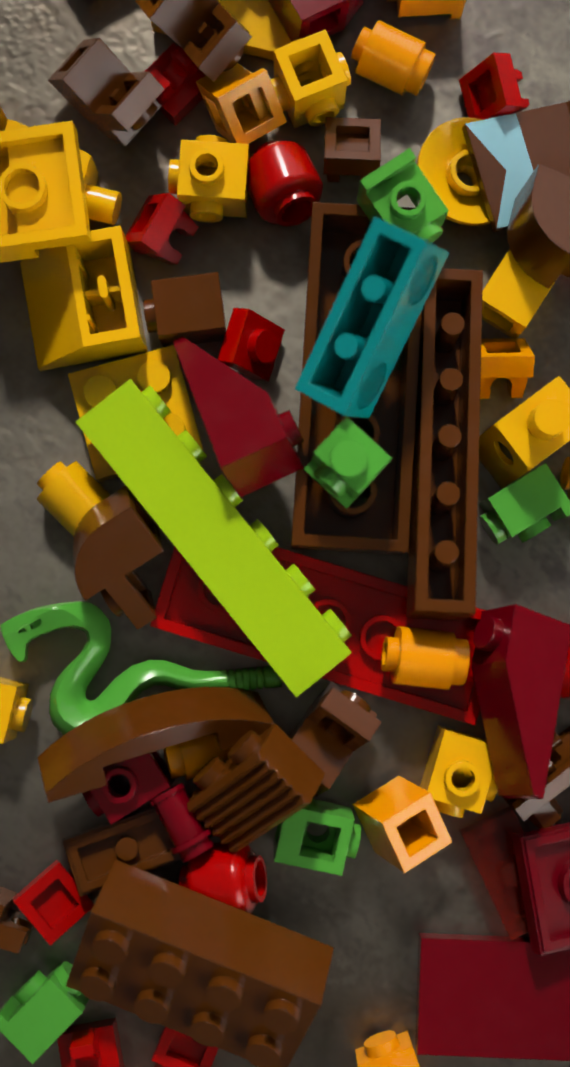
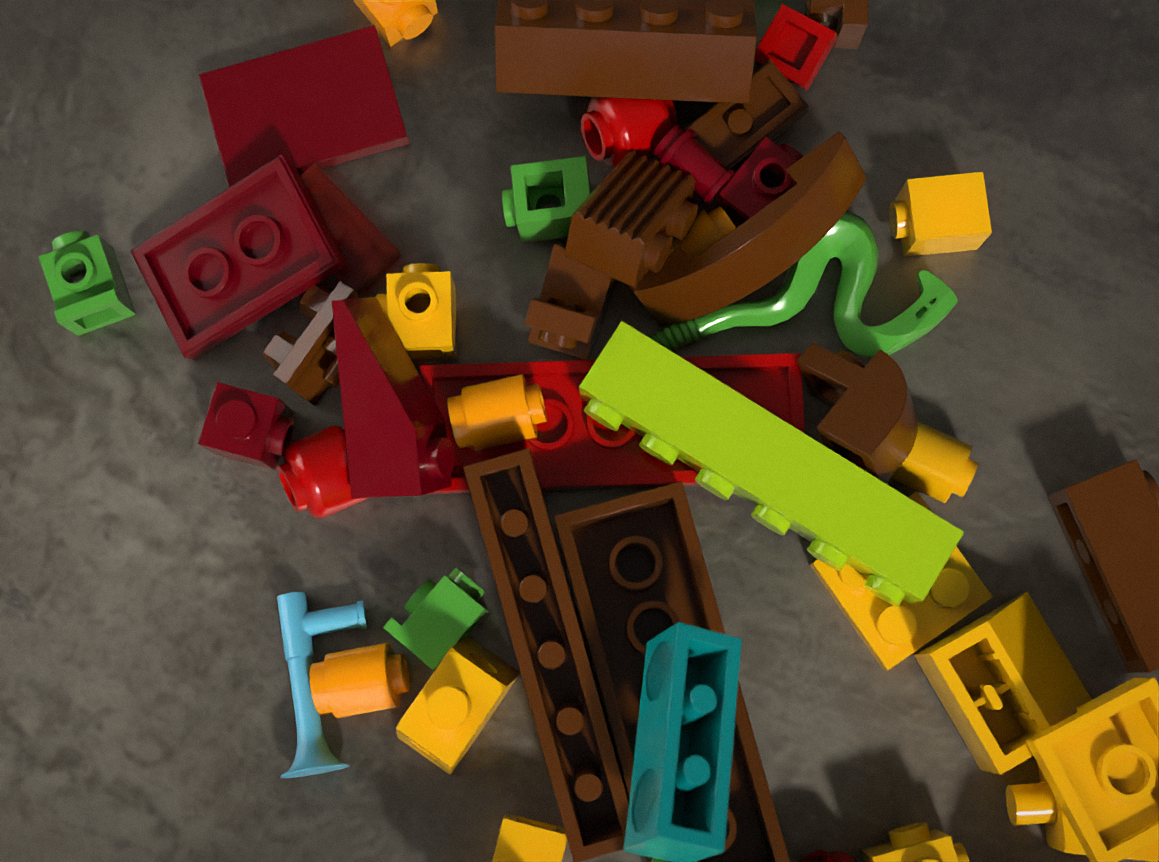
camera: 165 degrees right, 5 degrees down
red tile [125,193,199,265] -> none
reddish brown brick [143,272,227,348] -> none
dark red slope [173,336,304,498] -> none
red plate [218,308,285,381] -> none
bright green brick [303,417,392,509] -> none
light orange brick [352,776,452,873] -> none
light orange tile [480,338,535,399] -> none

